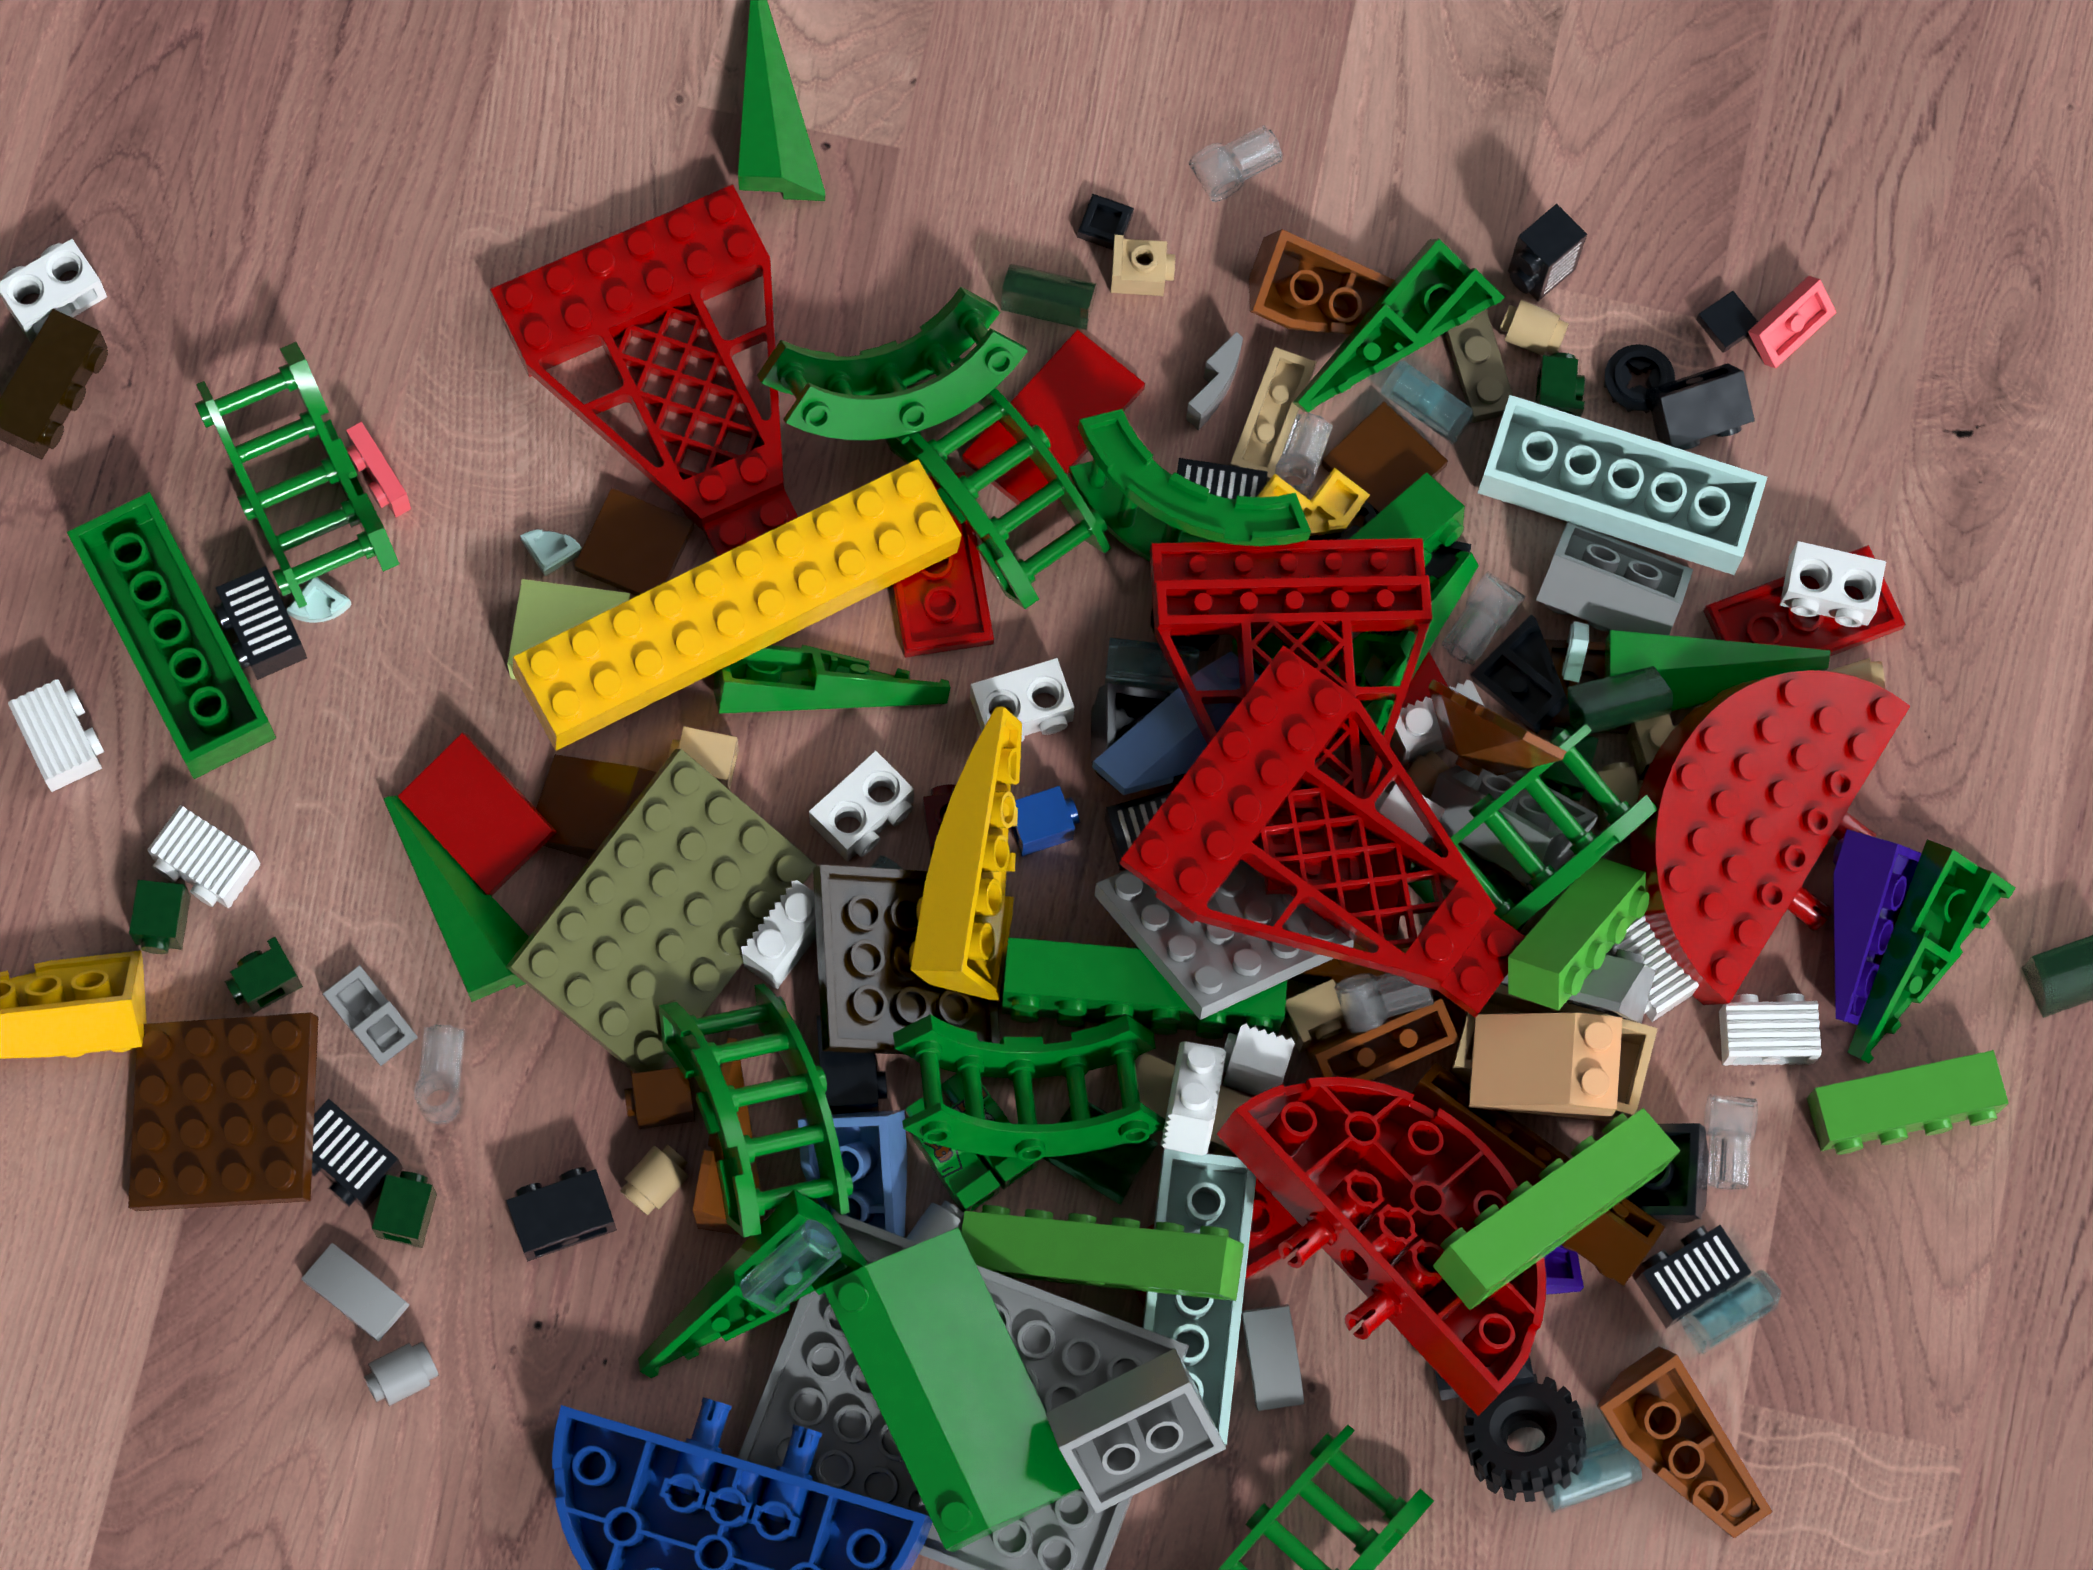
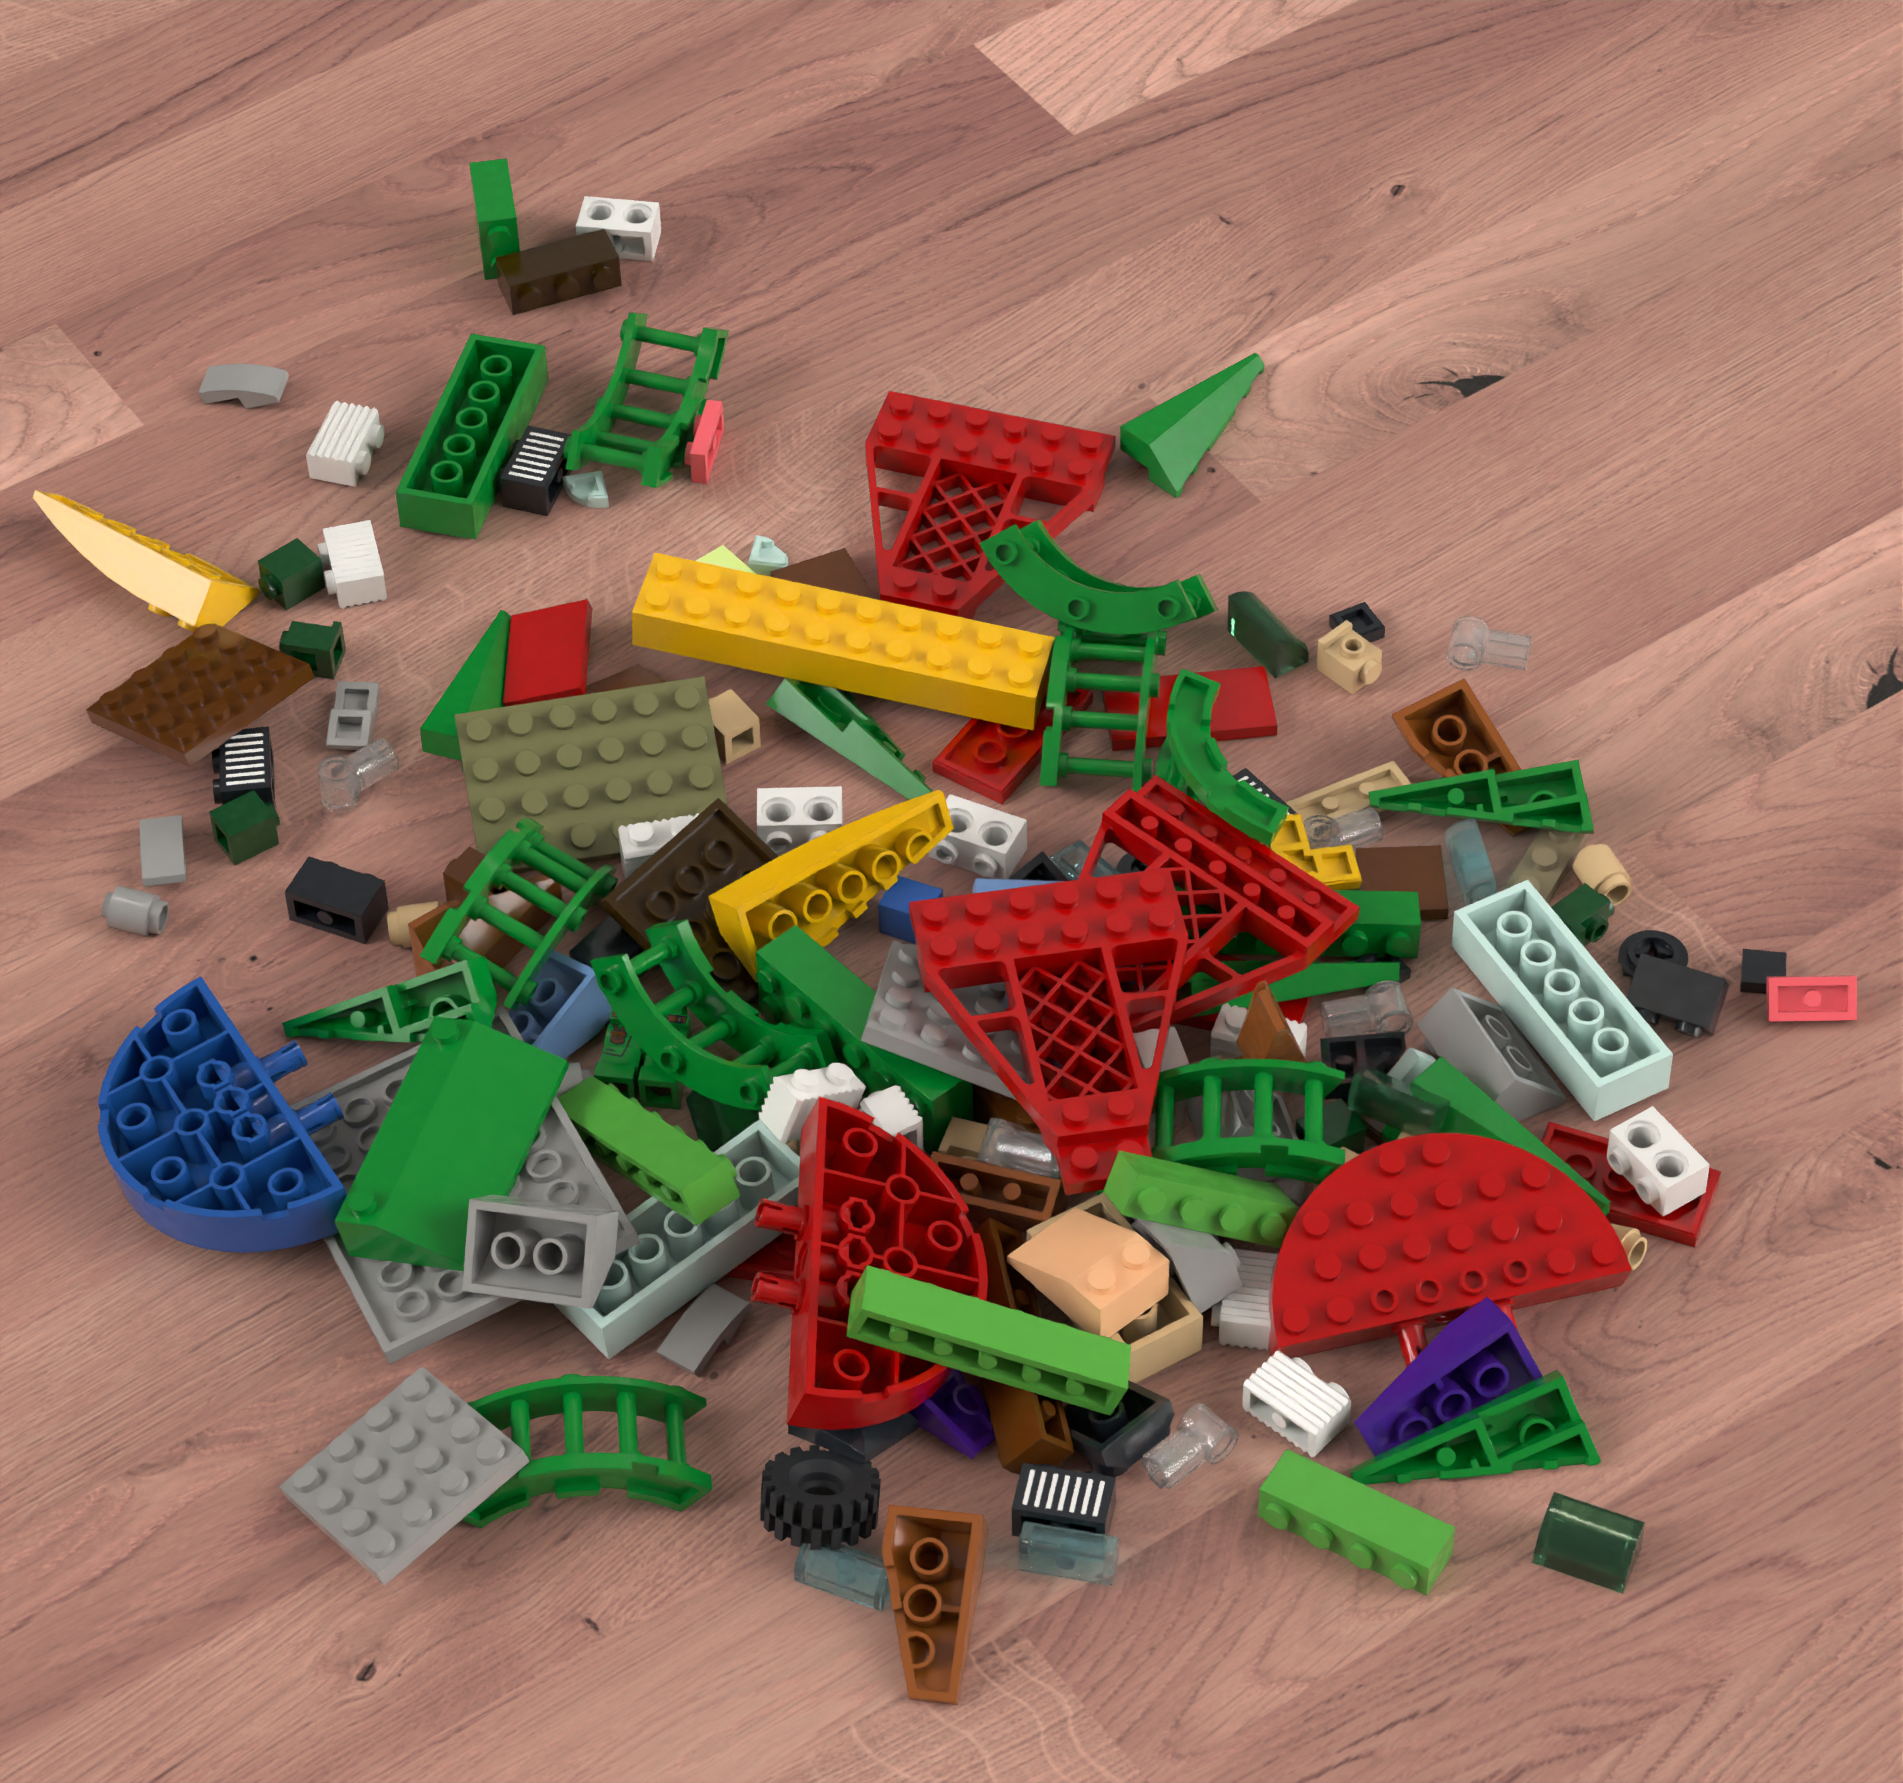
camera: 50 degrees right, 25 degrees down
clear light blue brick [740,1219,842,1314] -> none
light grey slope [1186,332,1243,431] -> none
black brick [1508,203,1587,301] -> none

